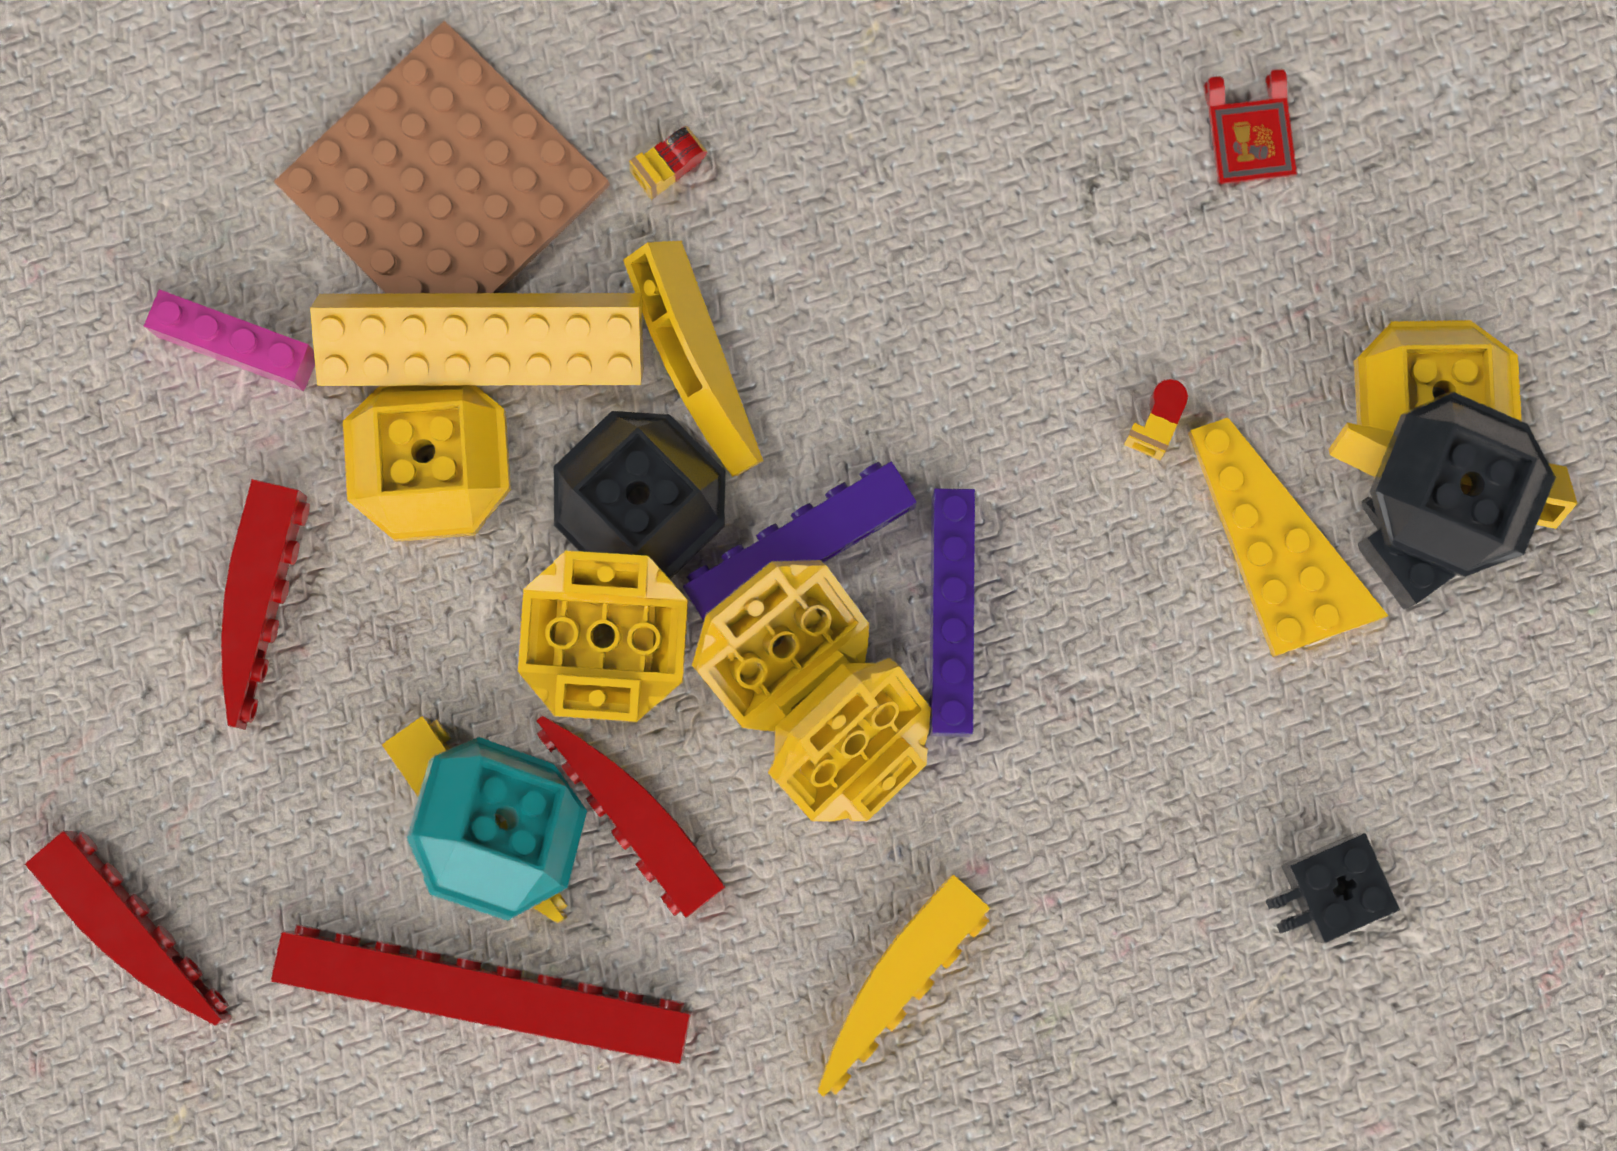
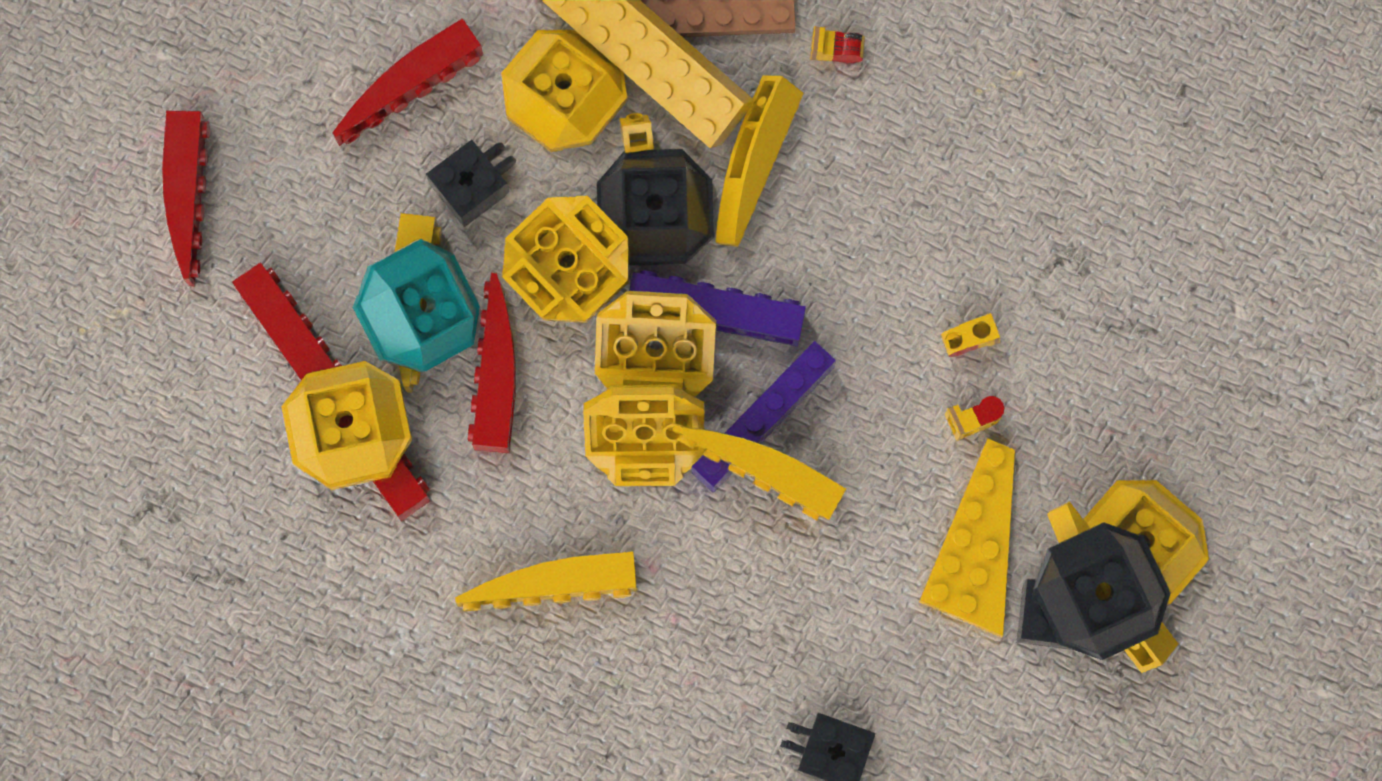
camera: 45 degrees right, 5 degrees down
red flag [1204,69,1297,185] -> none
none -> yellow piece [281,361,412,490]
none -> black hinge [426,139,516,227]
none -> yellow brick [619,113,654,153]
none -> yellow slope [672,425,846,521]
none -> yellow leg [941,313,1000,357]

